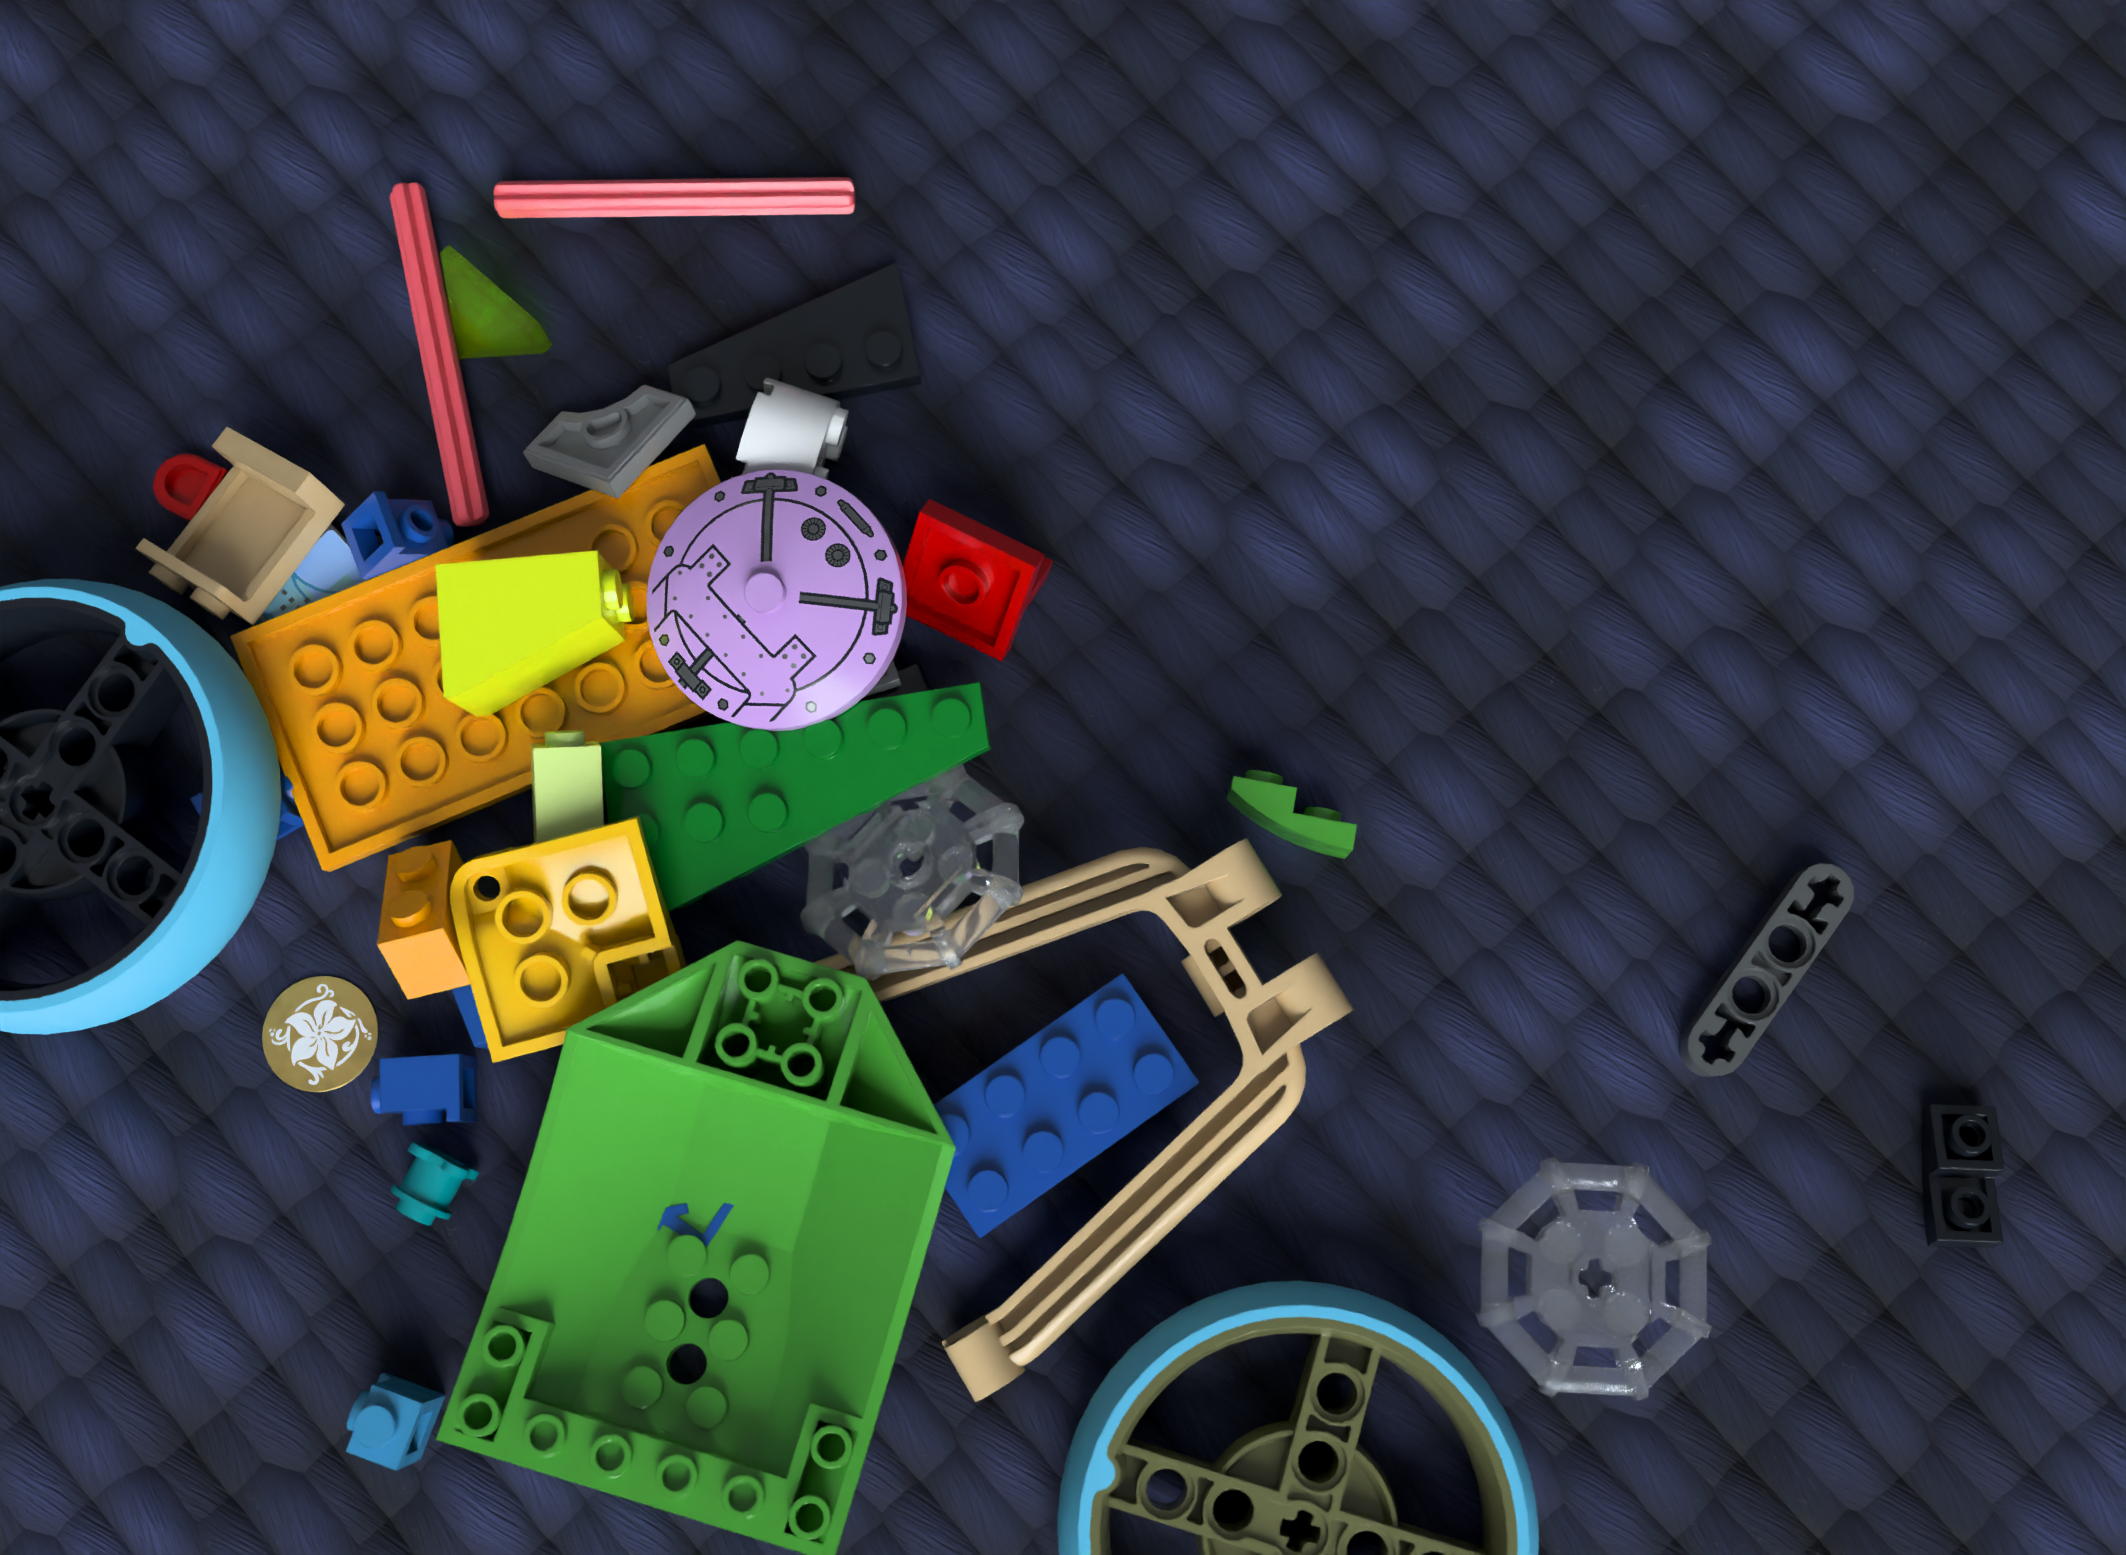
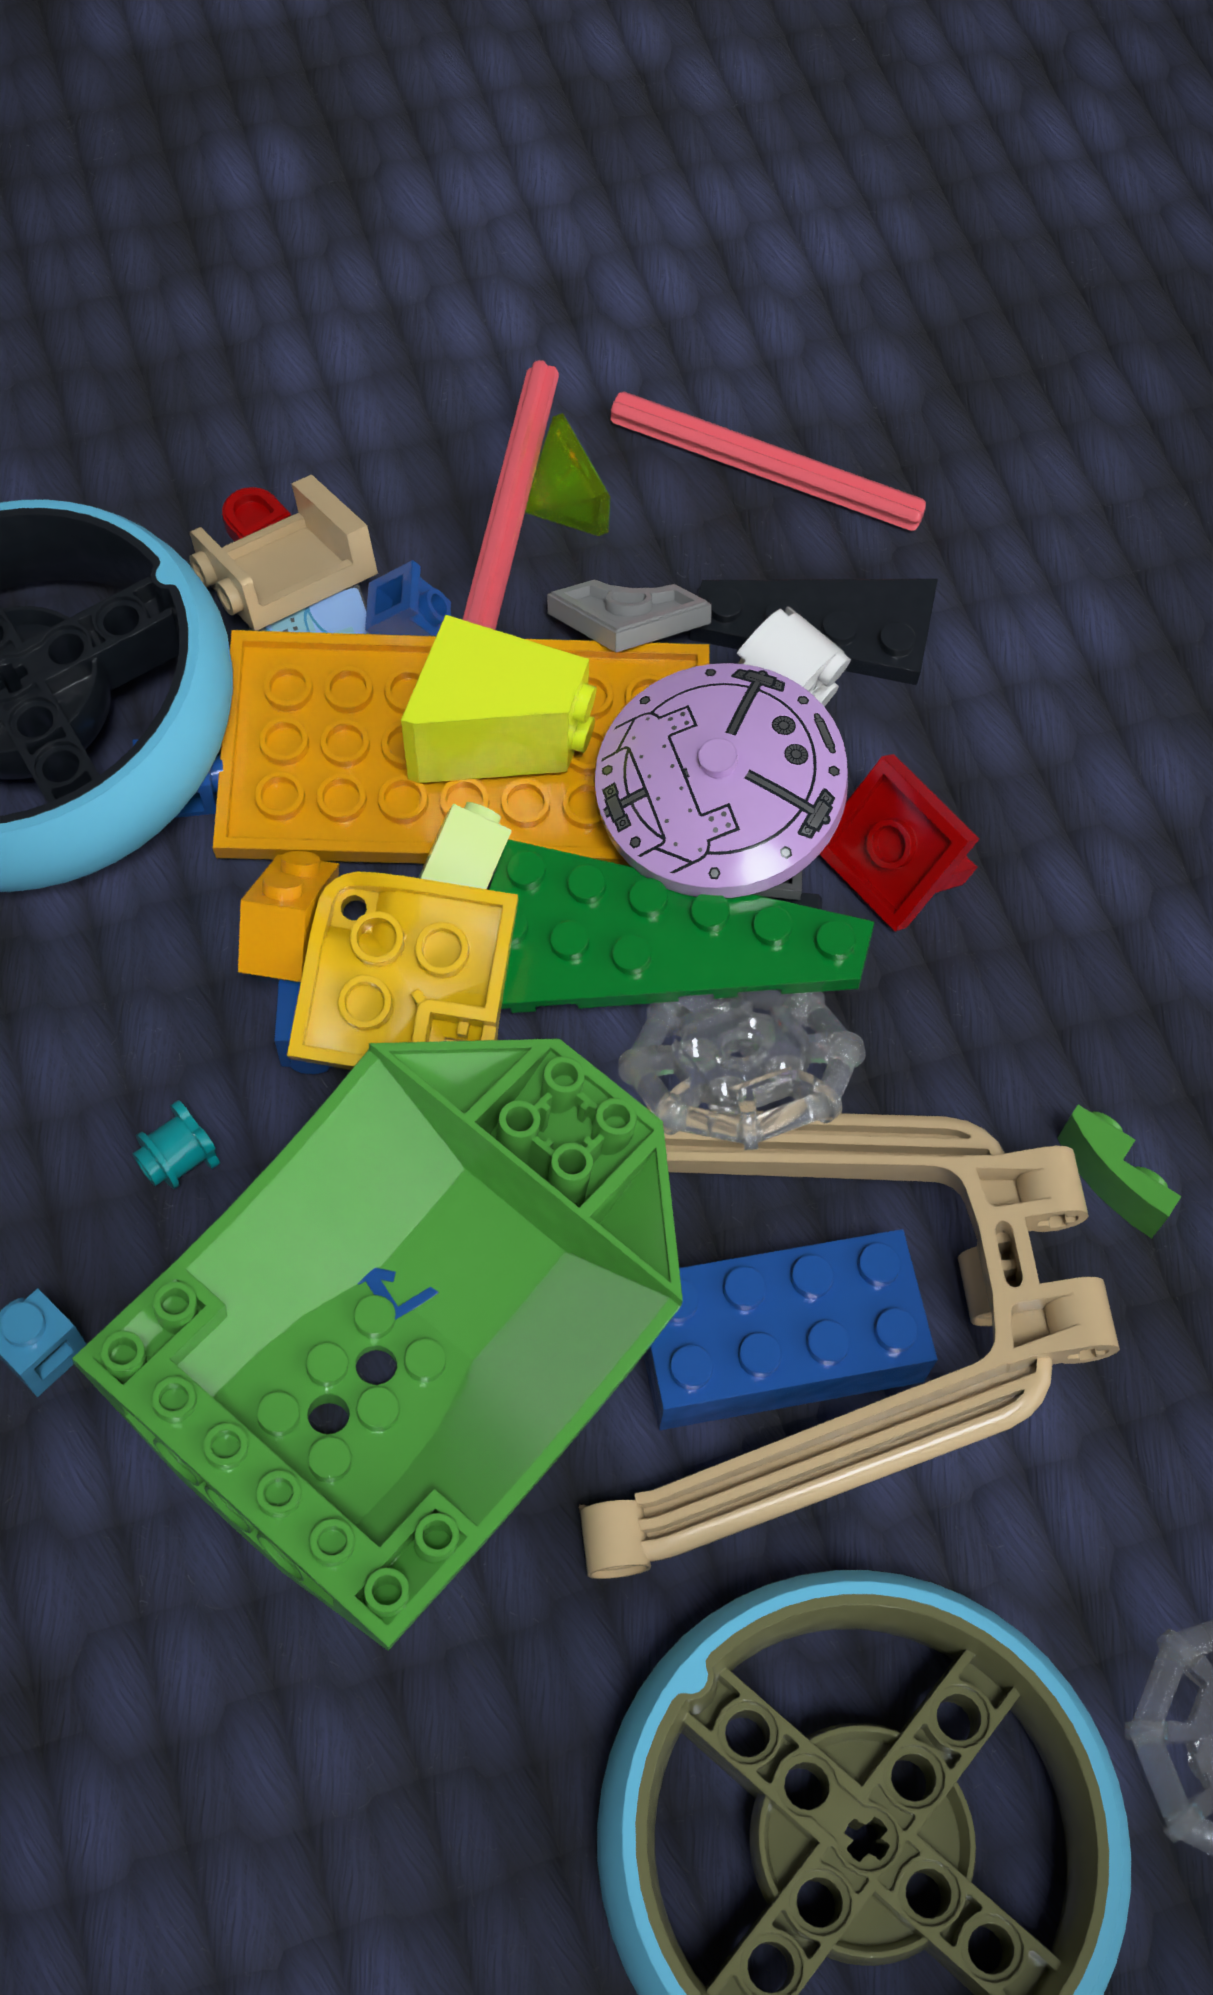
camera: 20 degrees right, 15 degrees down
pearl gold sticker [262,976,378,1092] -> none
blue brick [371,1054,478,1126] -> none

